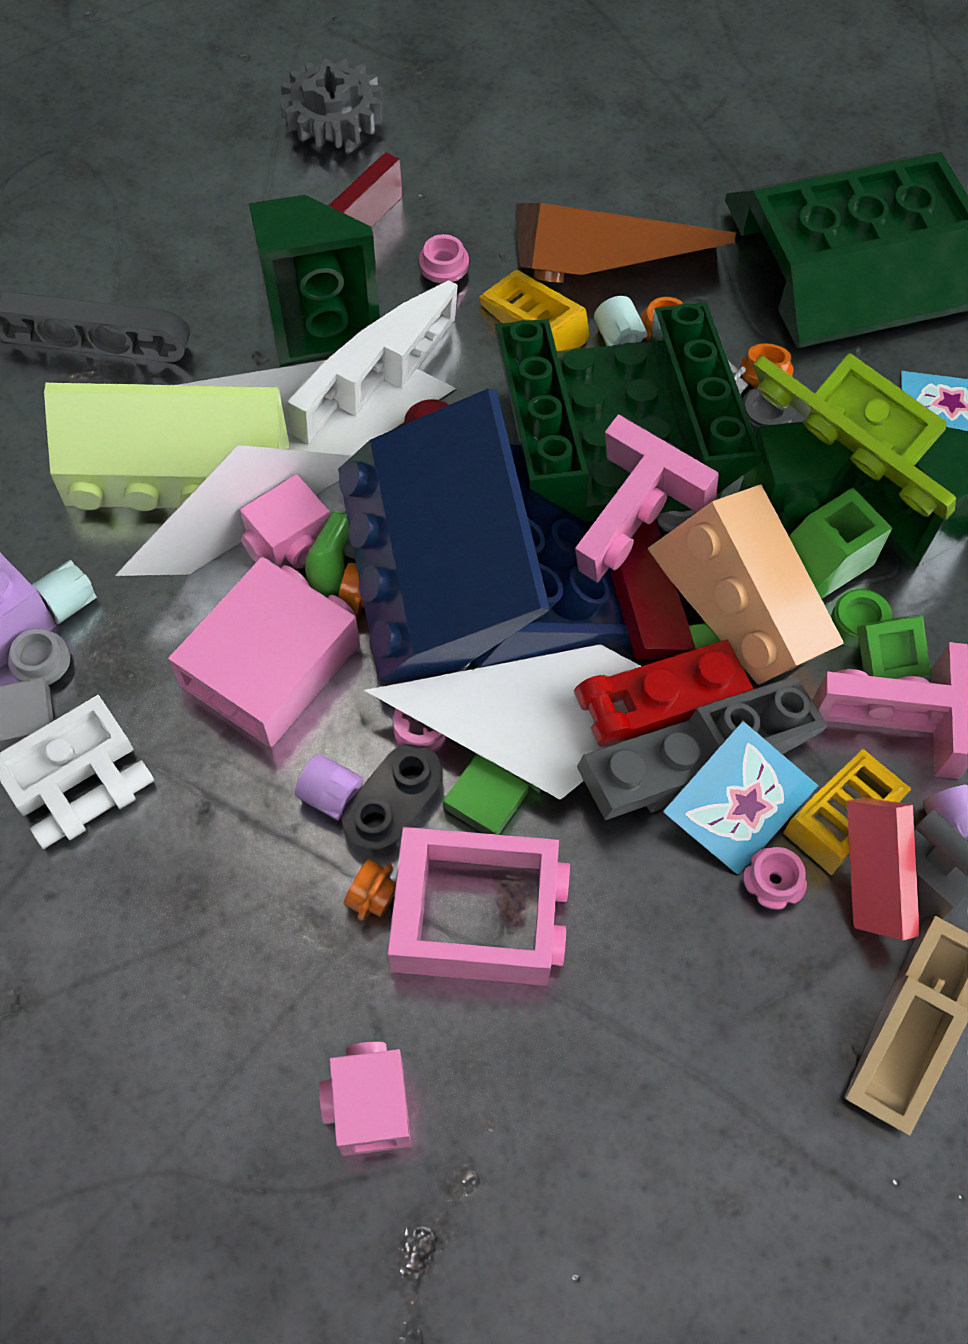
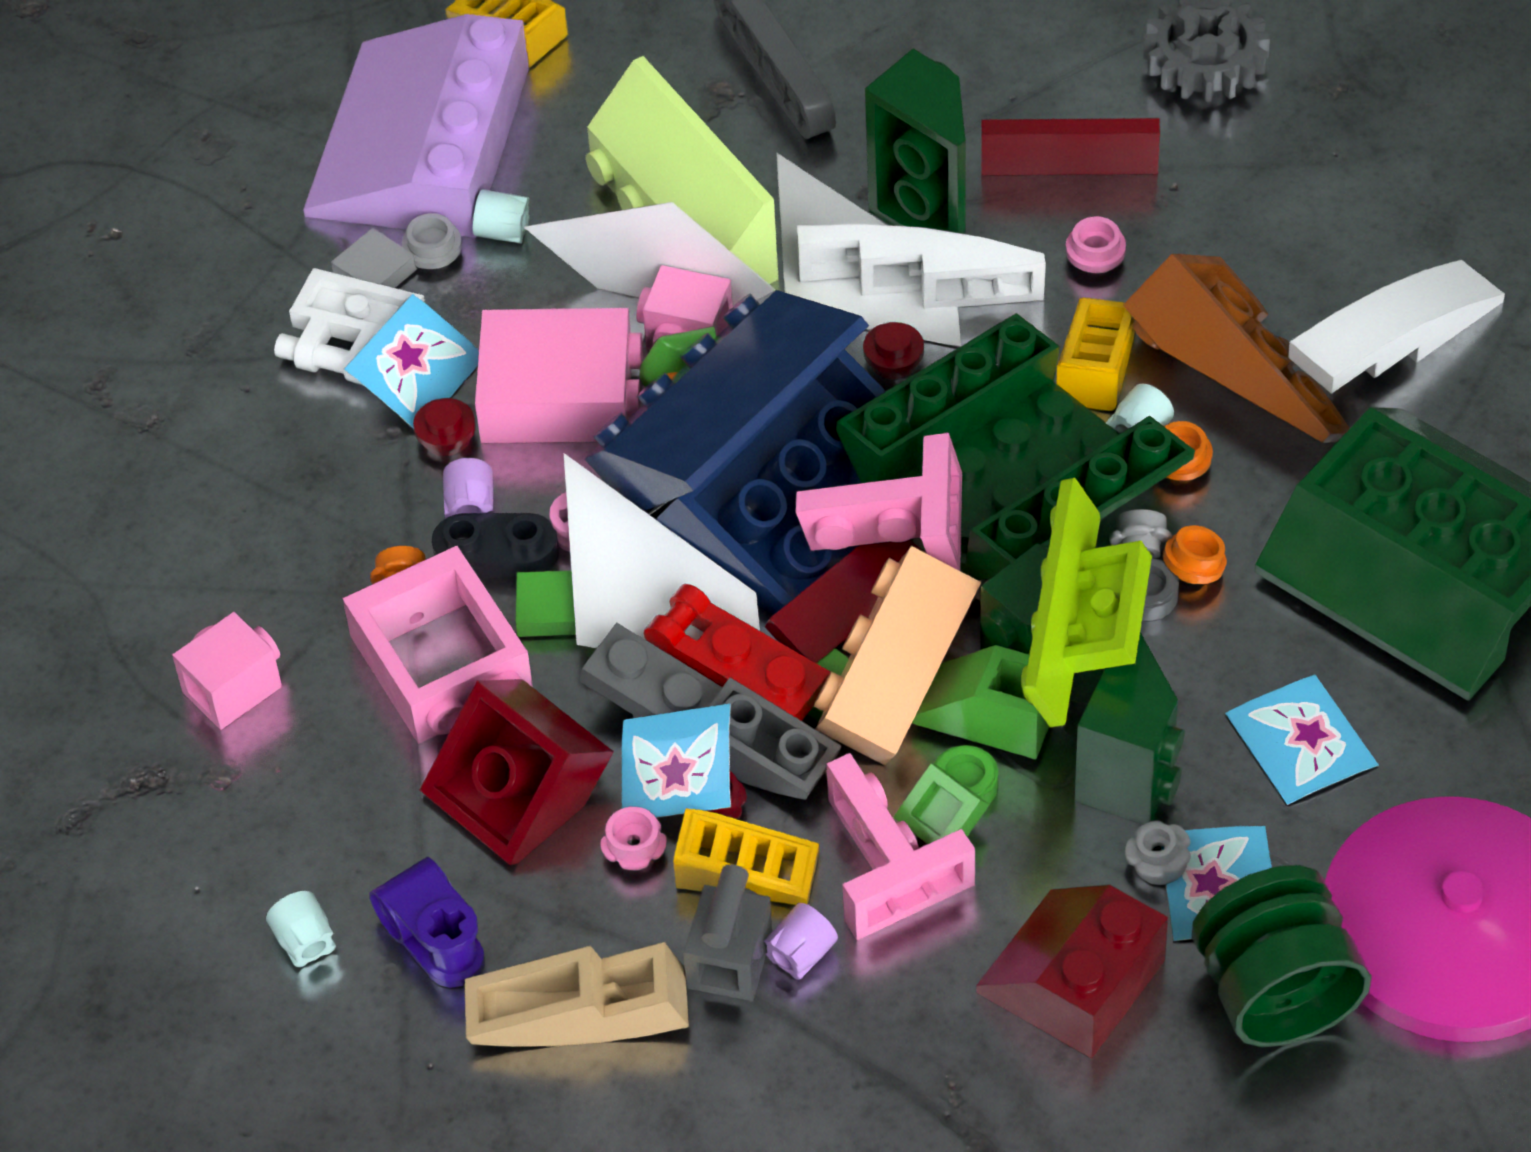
camera: 60 degrees right, 10 degrees down
coral tile [847,797,920,941] -> none
none -> light aqua hose [266,891,336,967]
none -> medium azure sticker [344,294,479,429]
none -> dark purple piece [369,857,485,988]
none -> dark red plate [413,398,476,456]
none -> dark red slope [419,679,614,865]
none -> white slope [1288,260,1505,394]

